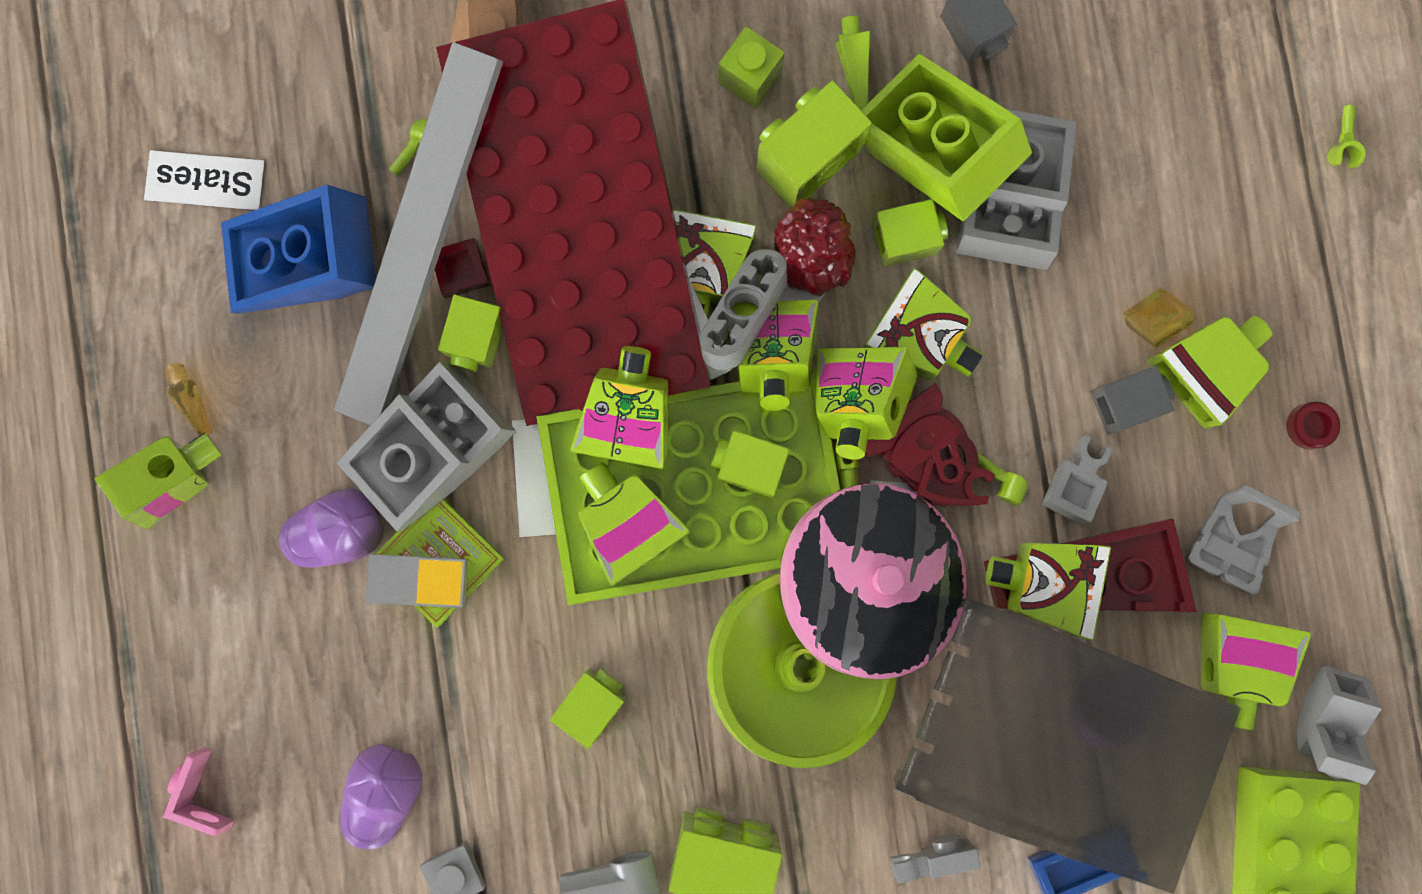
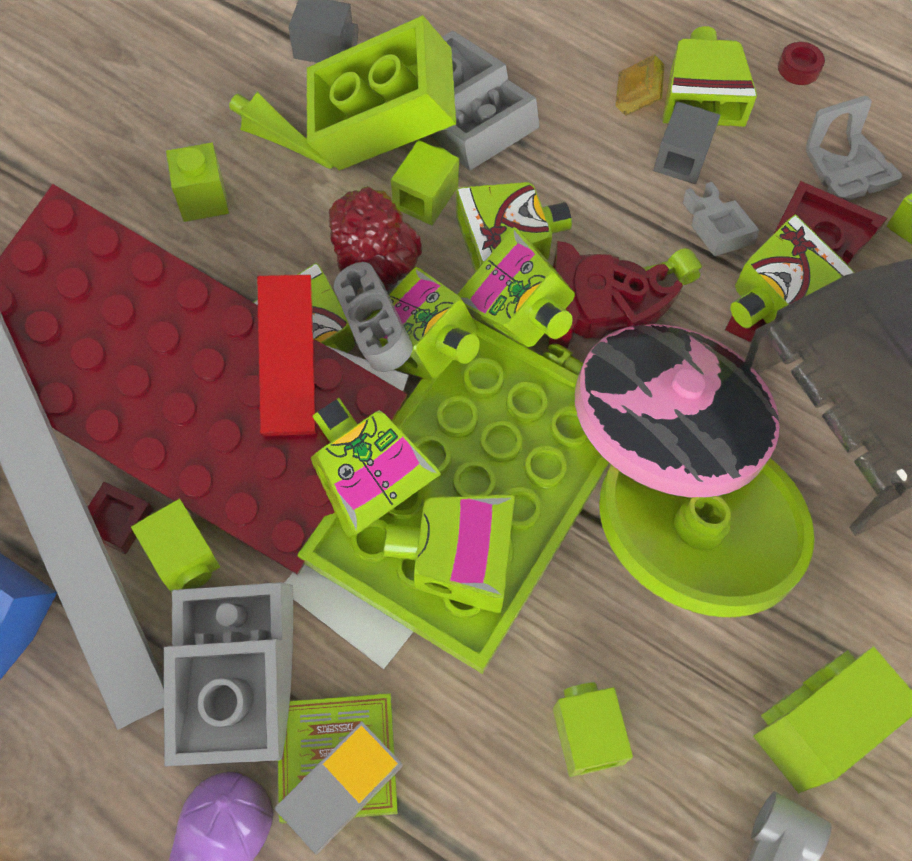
camera: 50 degrees left, 20 degrees down
lime brick [711,430,789,498] -> none
lime brick [756,80,872,208] -> none
none -> red tile [257,274,316,436]

